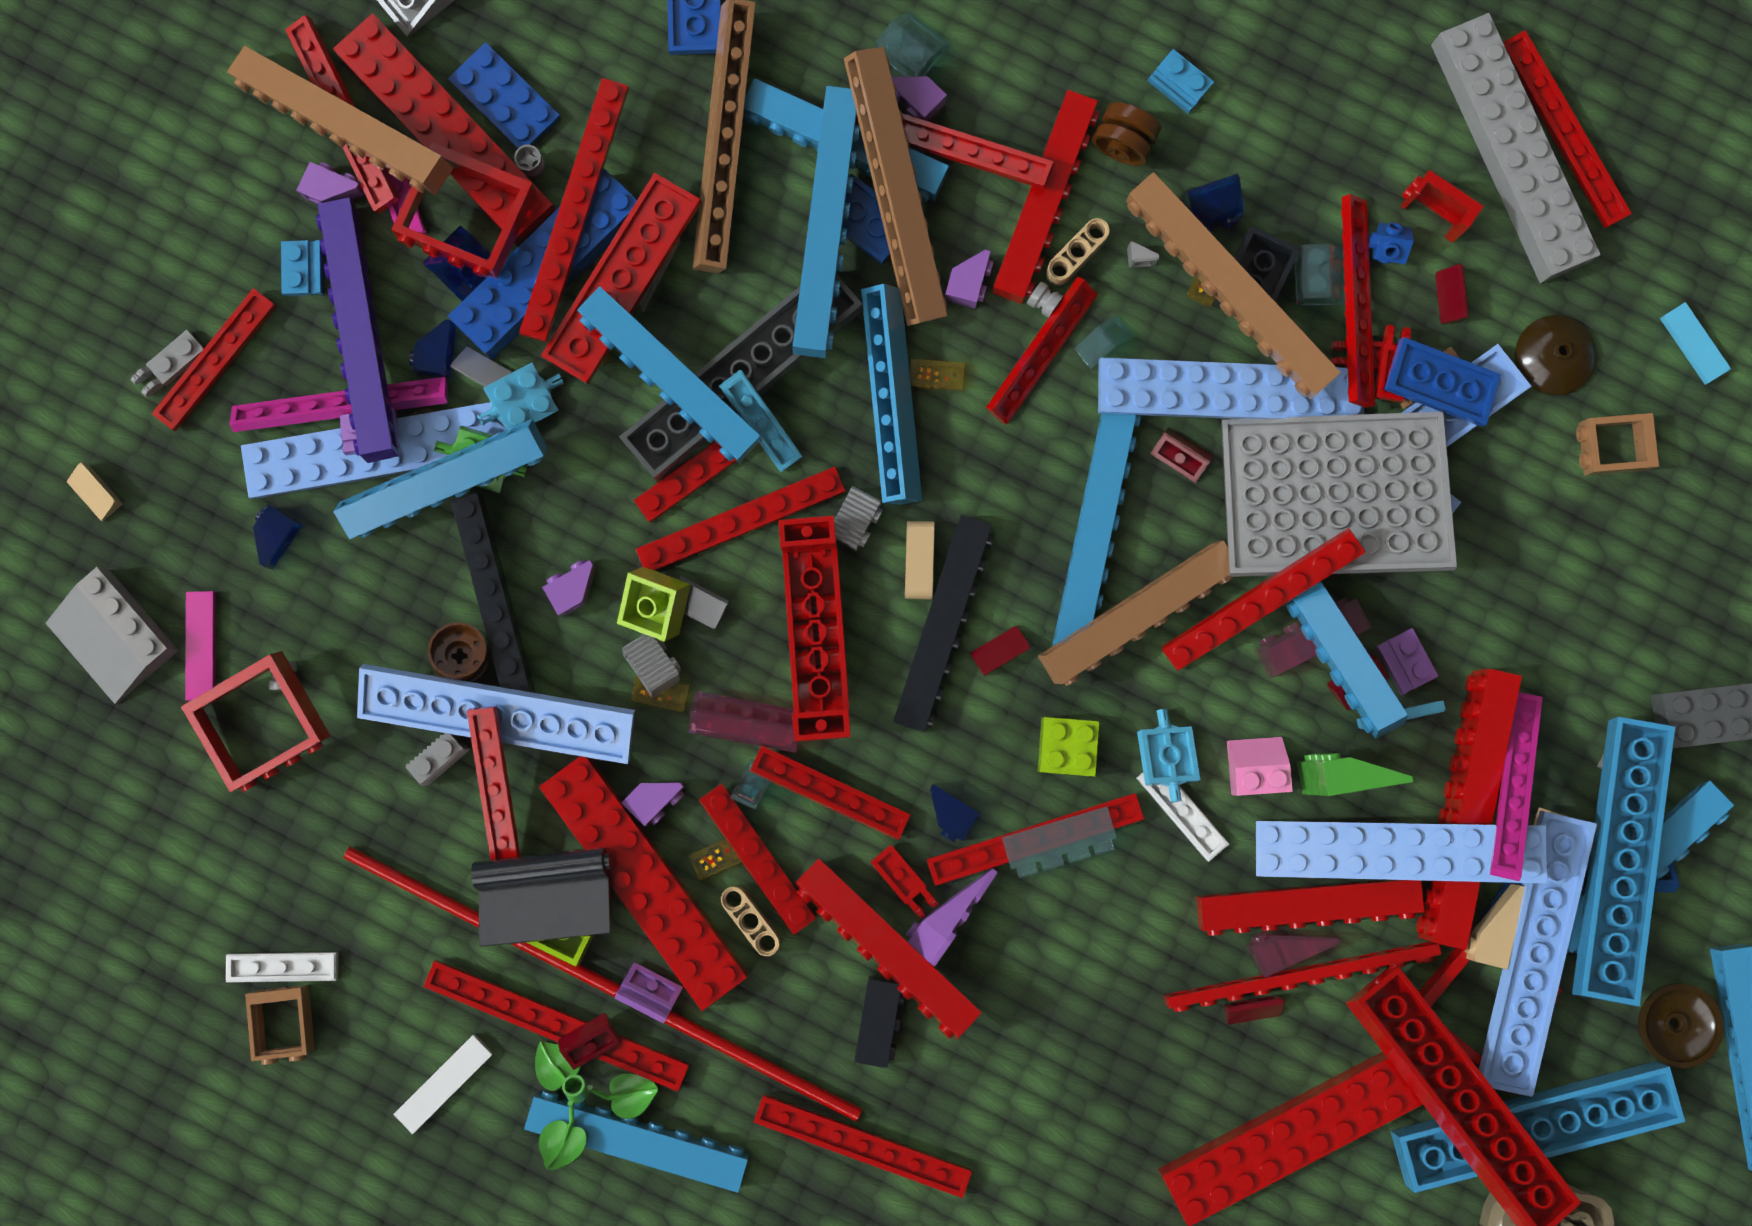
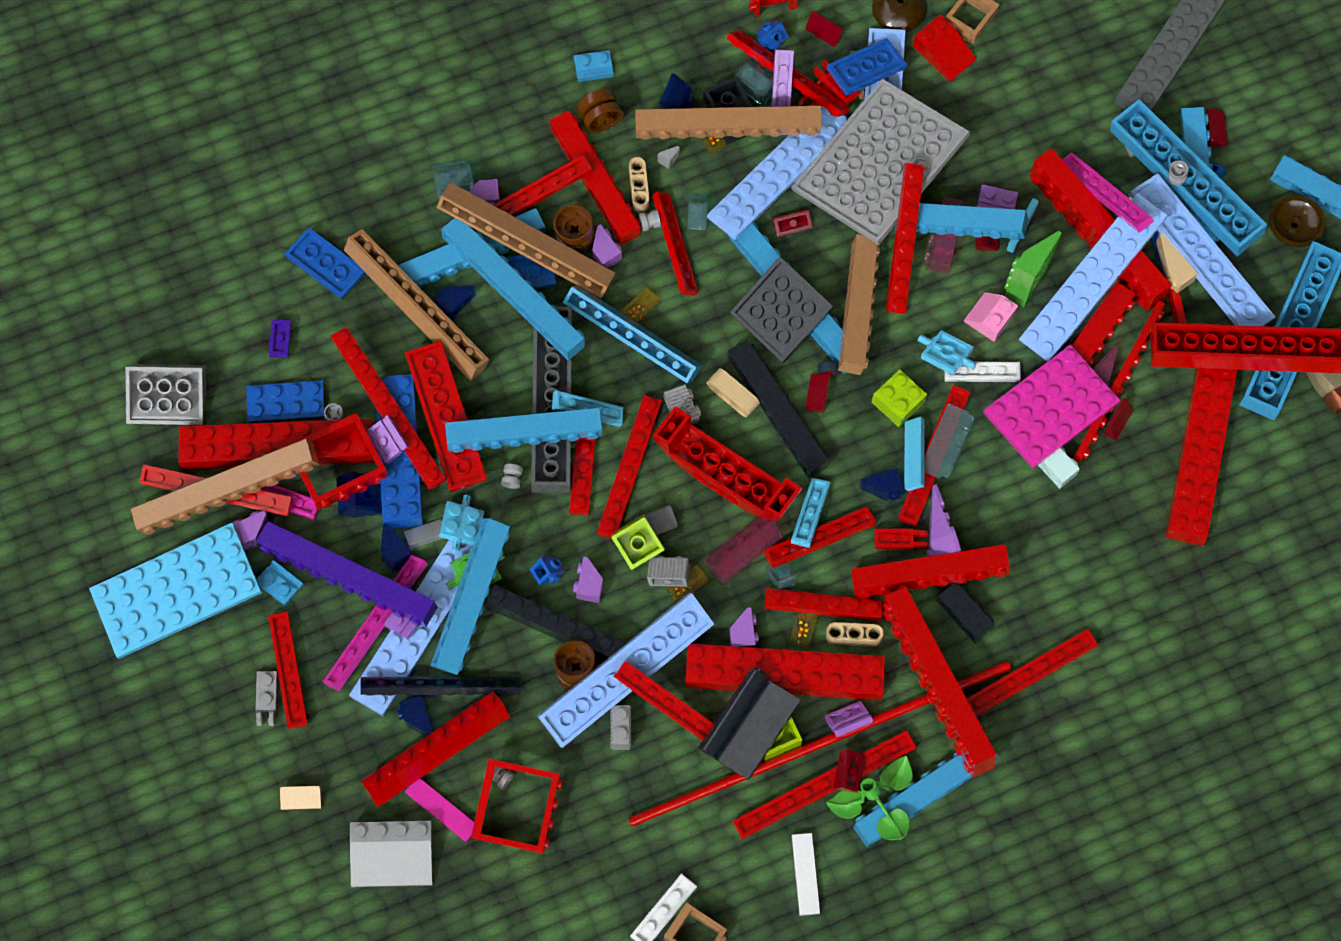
camera: 55 degrees left, 15 degrees down
none -> medium azure plate [89,523,262,659]
none -> dark purple plate [269,320,291,358]
none -> black plate [360,677,520,696]
none -> red brick [360,691,510,807]
none -> medium lavender plate [366,415,409,463]
none -> clear blue slope [433,286,476,320]
none -> light grey wheel [501,464,523,489]
none -> blue brick [530,555,565,585]
none -> reddish brown wheel [554,205,595,253]
none -> black plate [730,257,834,363]
none -> plate [771,49,794,107]
none -> medium azure tile [791,478,830,548]
none -> black wheel [818,362,840,376]
none -> red brick [882,587,997,778]
none -> medium azure tile [904,417,924,491]
none -> red slope [913,14,976,82]
none -> dark pink plate [983,345,1120,469]
none -> light aqua brick [1038,447,1079,489]
none -> light grey wheel [1168,160,1188,185]
none -> dark red slope [1205,108,1227,146]

